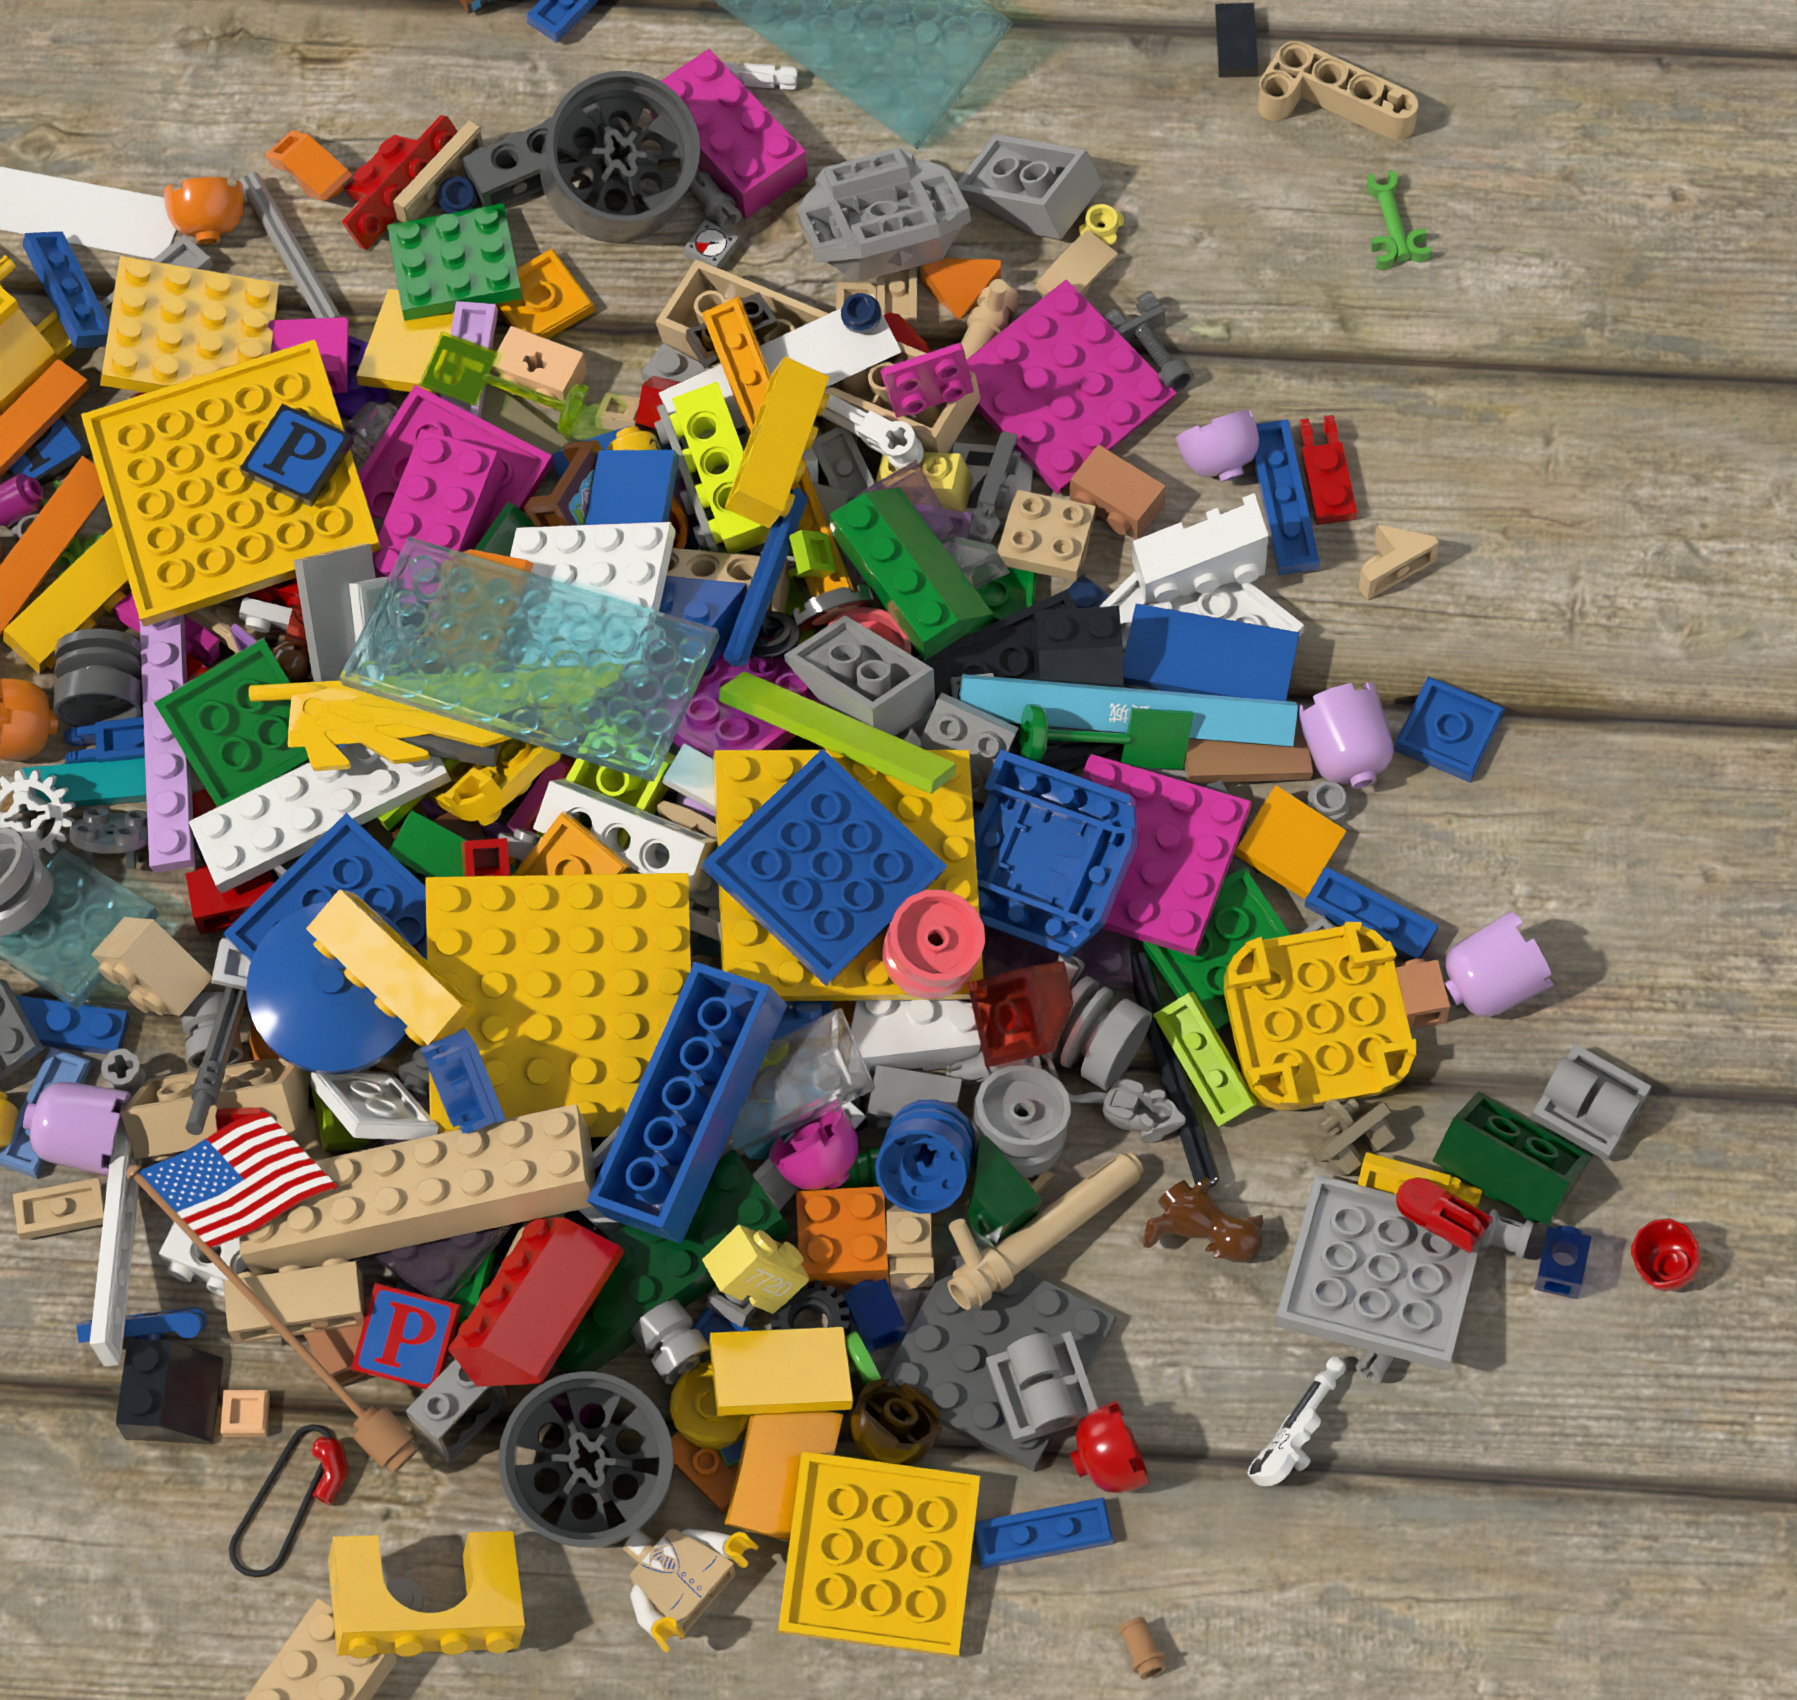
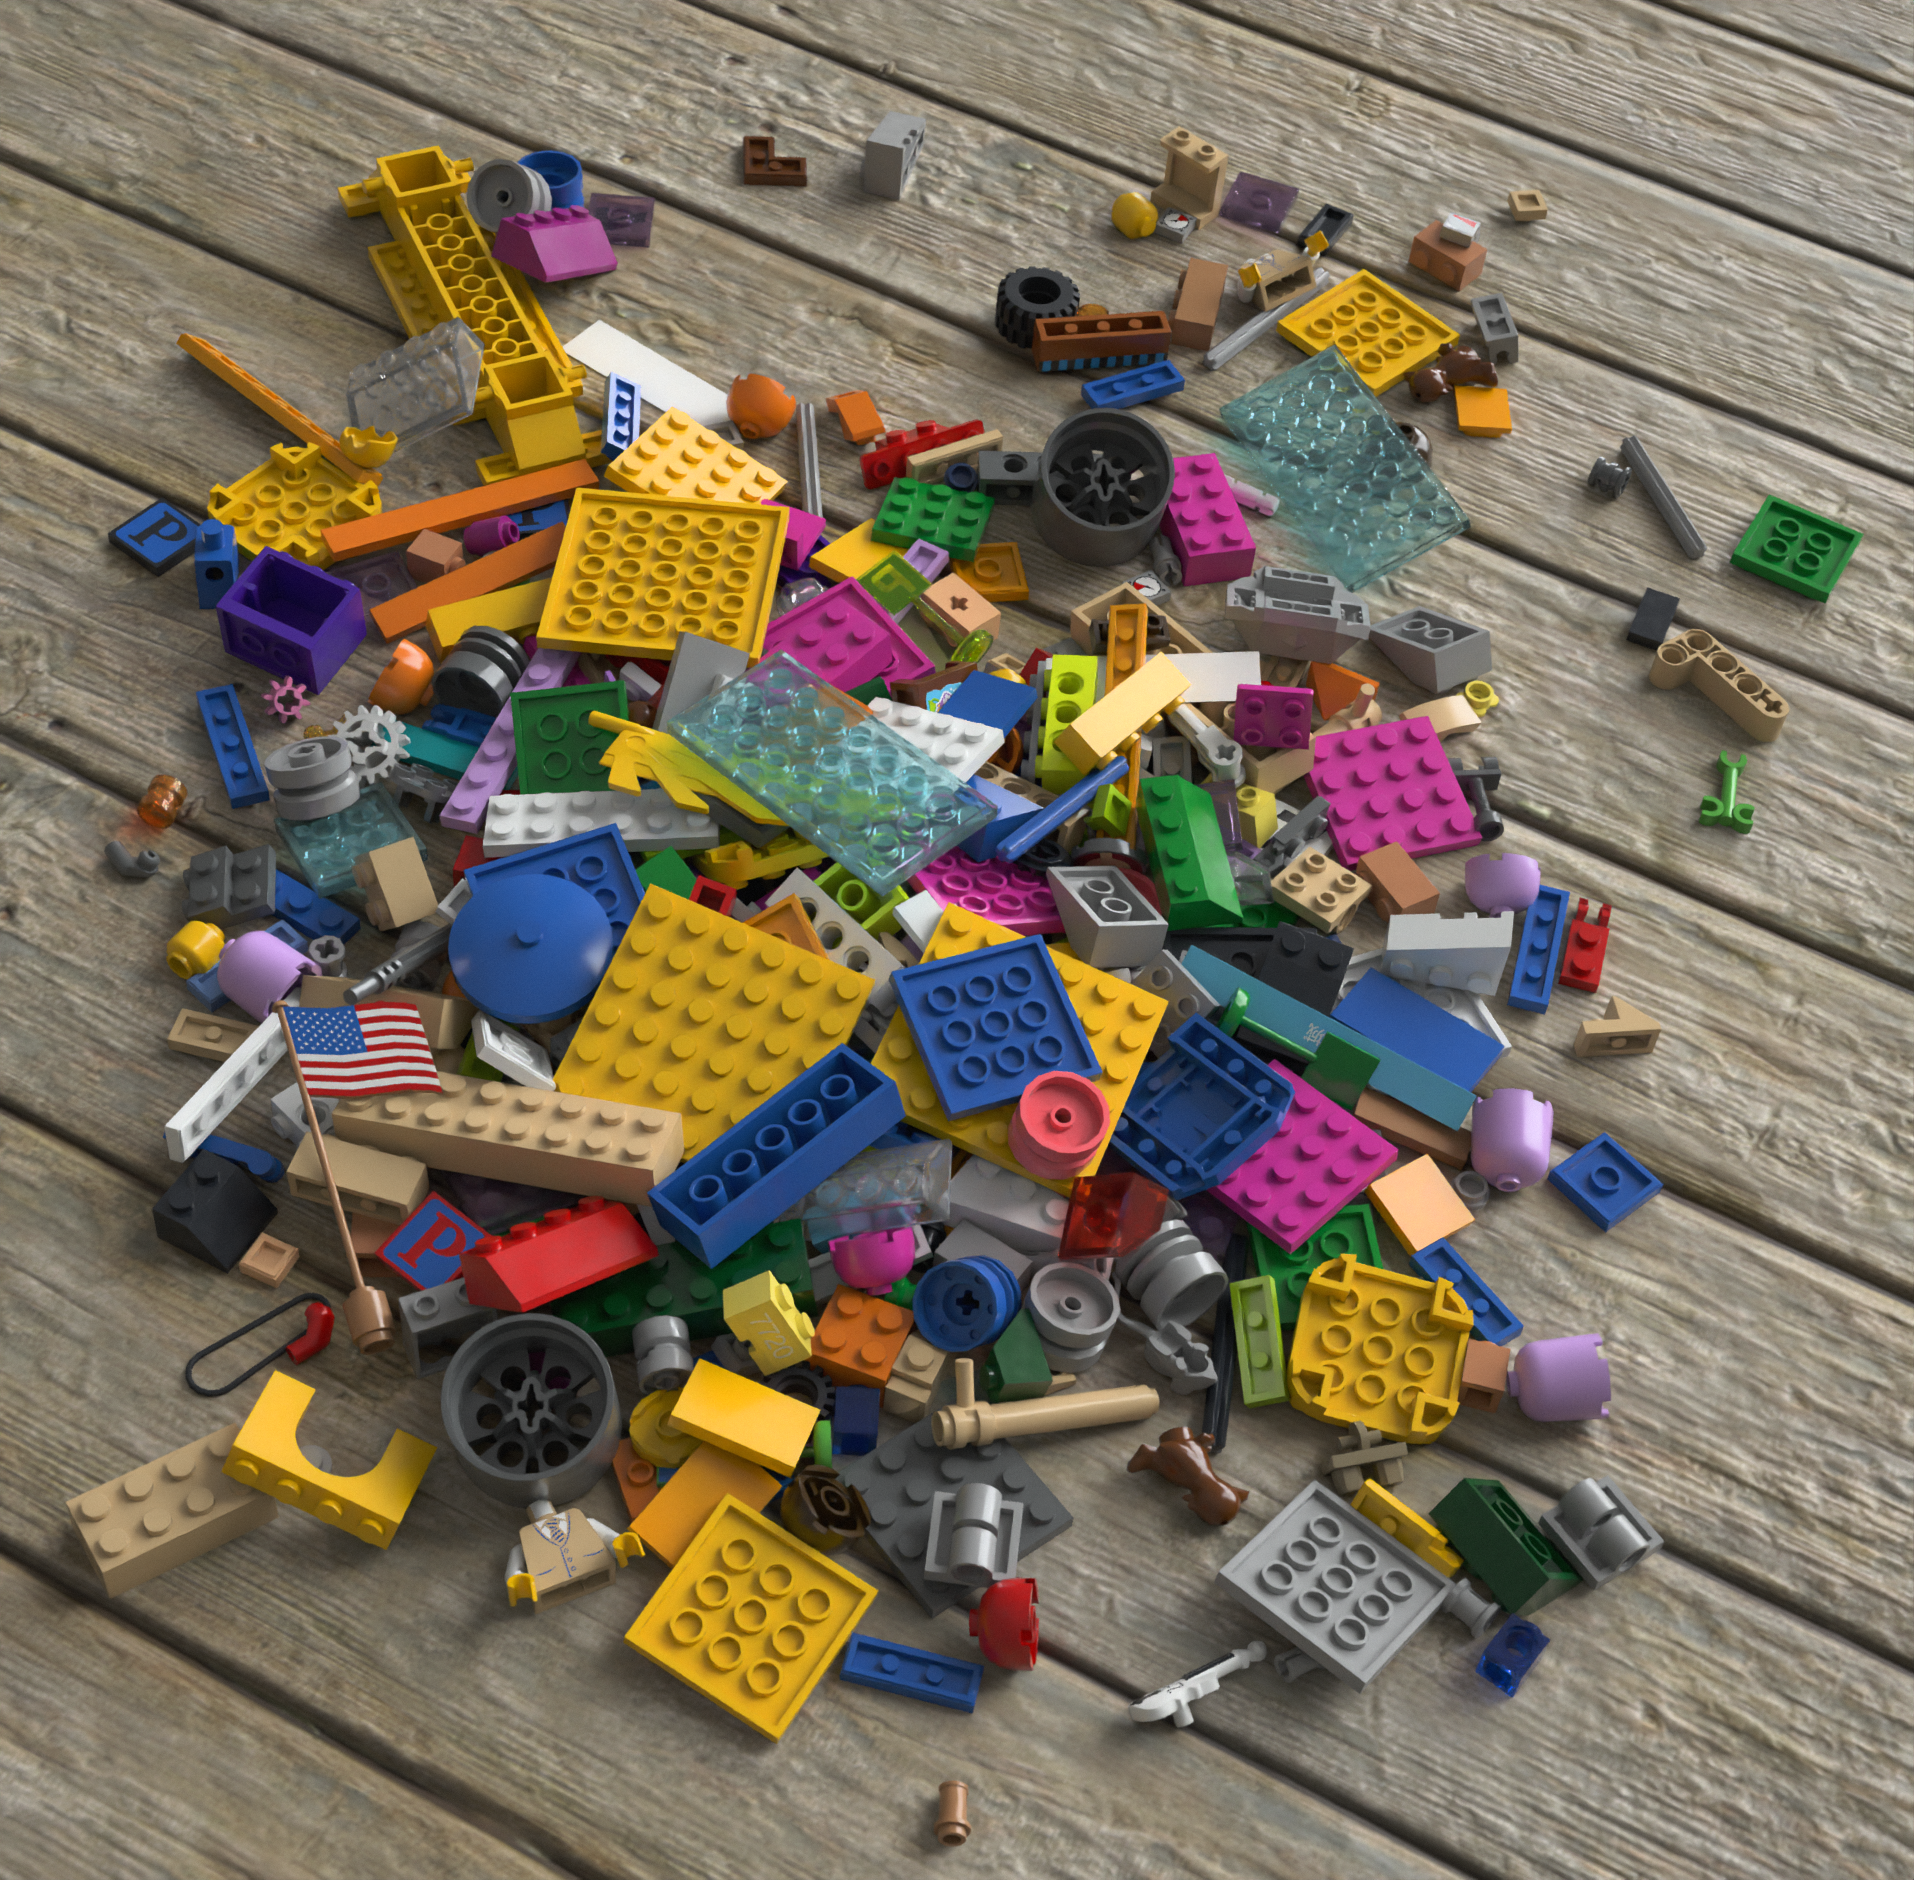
camera: 15 degrees right, 15 degrees down
tile [239,404,354,507] -> none
yellow brick [306,889,477,1047] -> none
blue hinge [420,1029,505,1134] -> none
lime tile [719,671,956,794] -> none
dark blue plate [841,293,882,333] -> none
red arm [1396,1177,1493,1254] -> none
red hair [1631,1218,1702,1292] -> none

